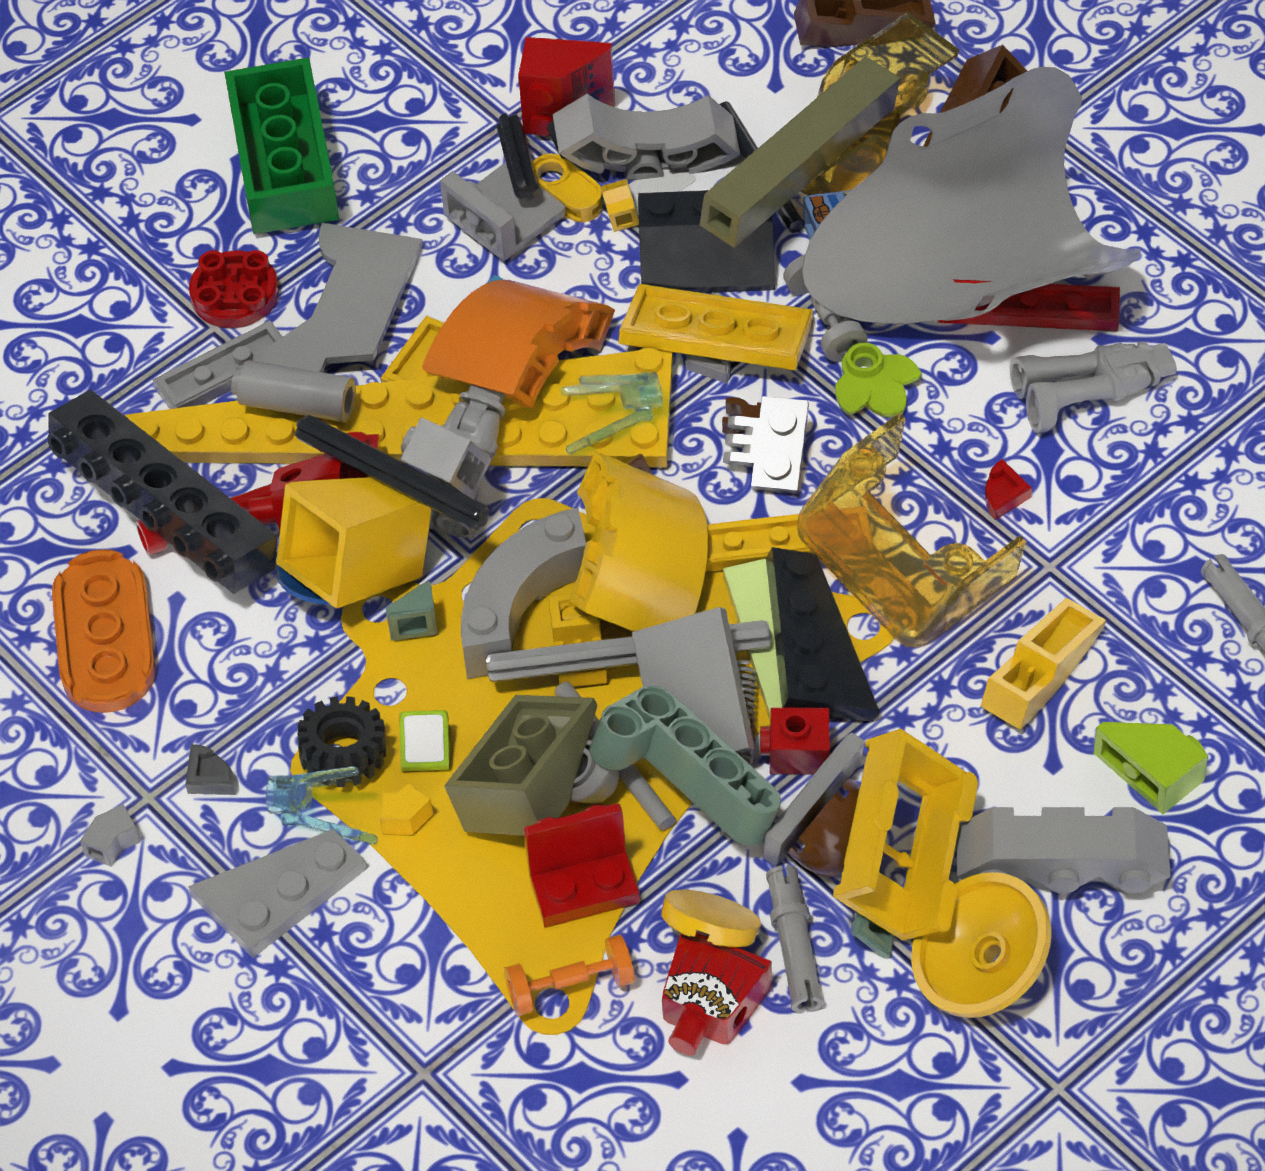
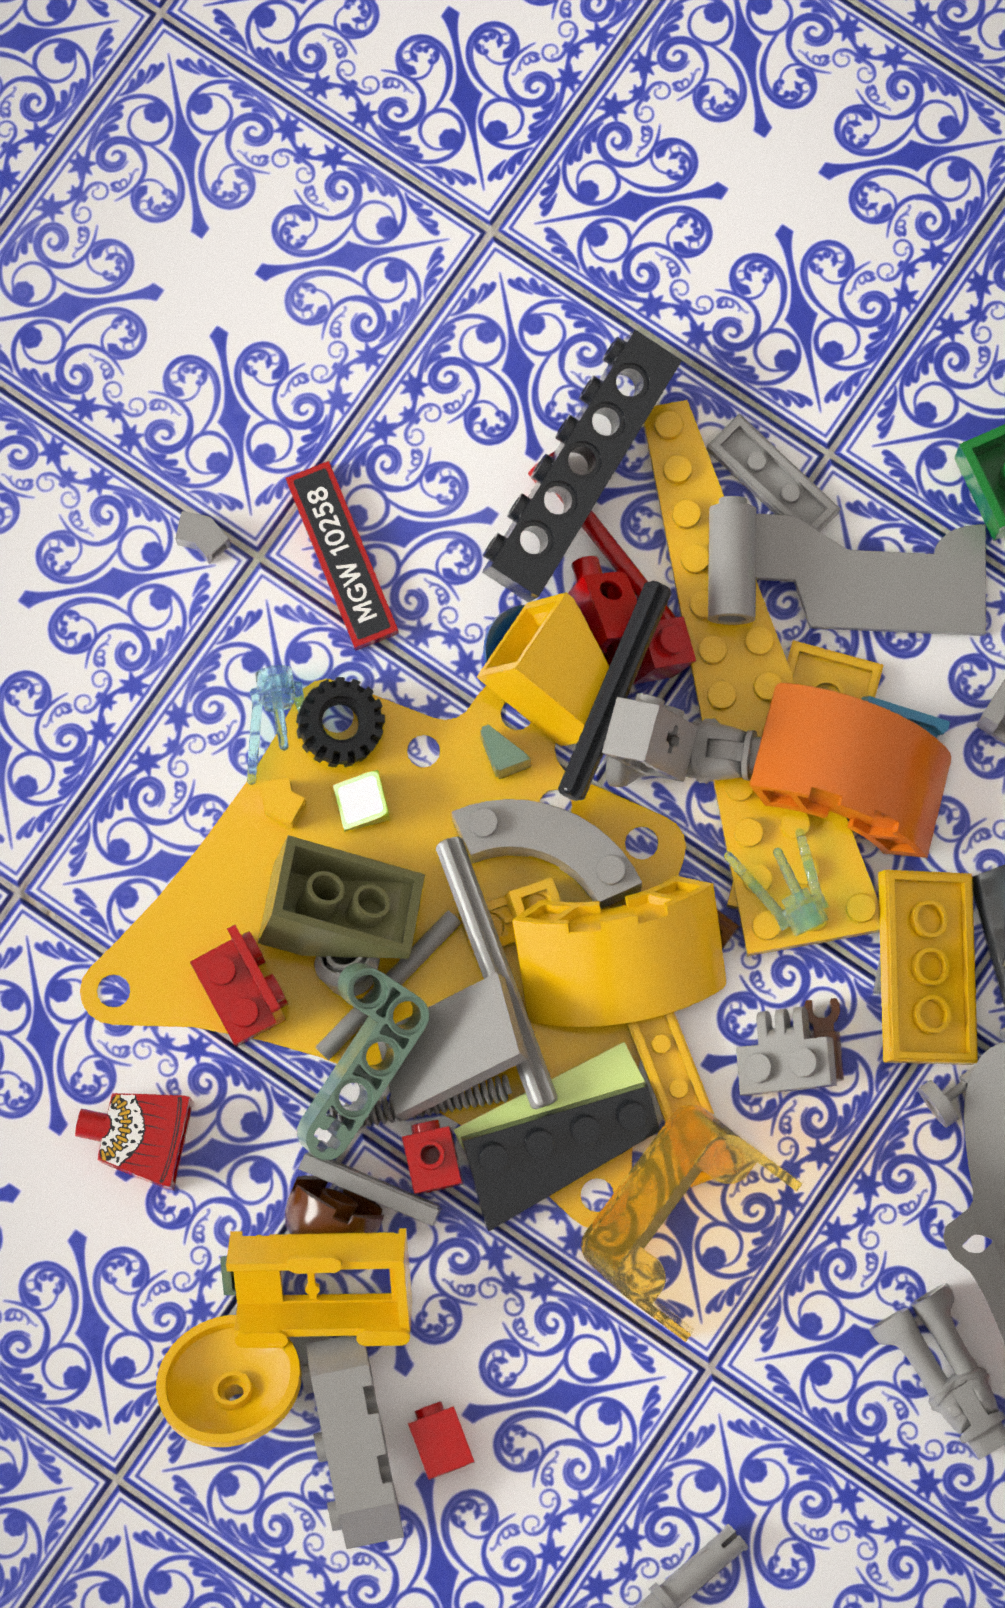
camera: 75 degrees right, 25 degrees up
orange tile [52,549,156,713] -> none
dark grey tile [185,744,236,795] -> none
light grey wing [188,829,366,958] -> none
red tile [189,250,279,328] -> none
orange wheel [504,935,635,1016] -> none
yellow tile [661,889,761,948] -> none
light grey pin [766,865,823,1013] -> none
lime plate [835,343,922,417] -> none
yellow slope [980,597,1106,730] -> none
red tile [985,459,1032,520] -> none
lime slope [1093,722,1208,814] -> none
none -> tile [285,461,399,651]
none -> red brick [408,1401,475,1480]

